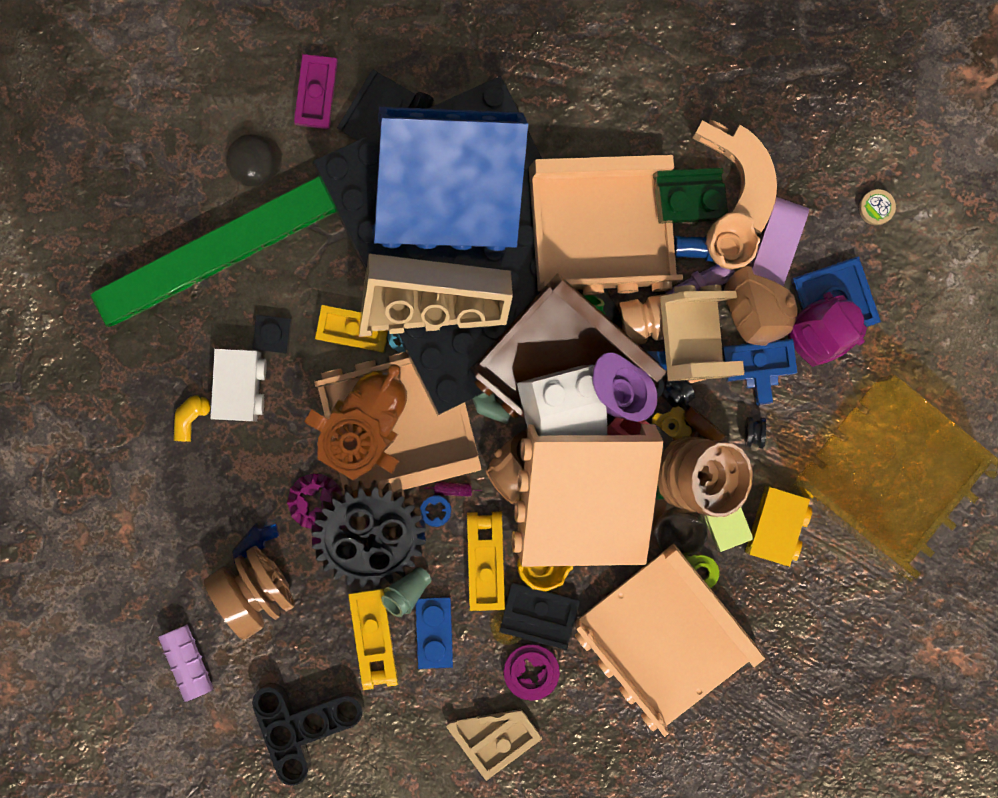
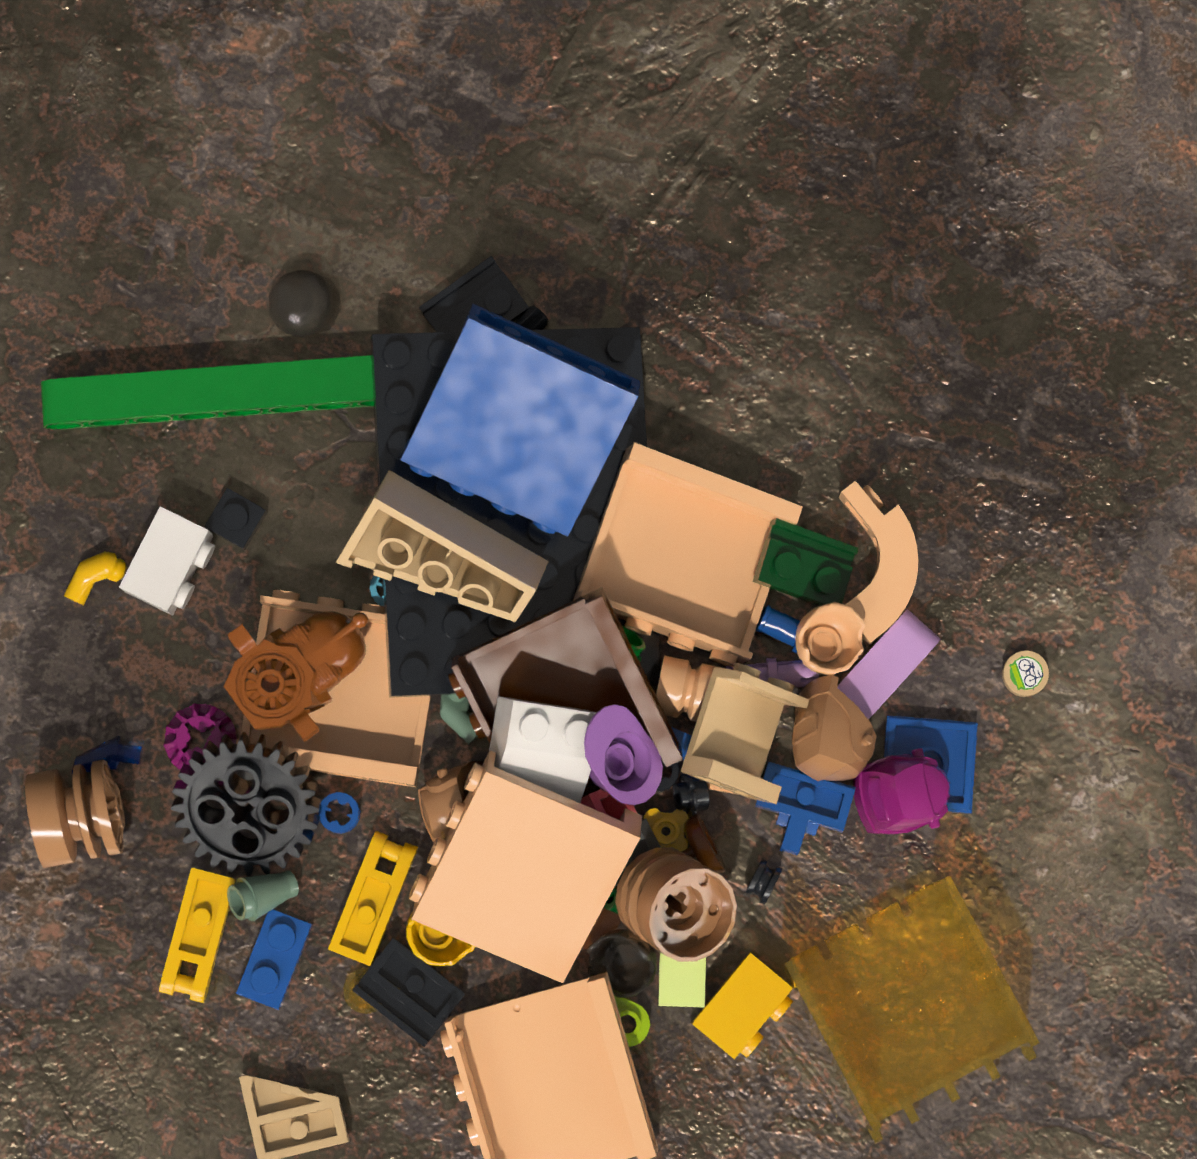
camera: 20 degrees right, 5 degrees down
black beam [252,683,365,786] -> none
magenta plate [294,54,338,129] -> none
yellow plate [315,305,389,353] -> none
magenta piece [424,482,483,497] -> none
magenta gear [504,644,560,701] -> none

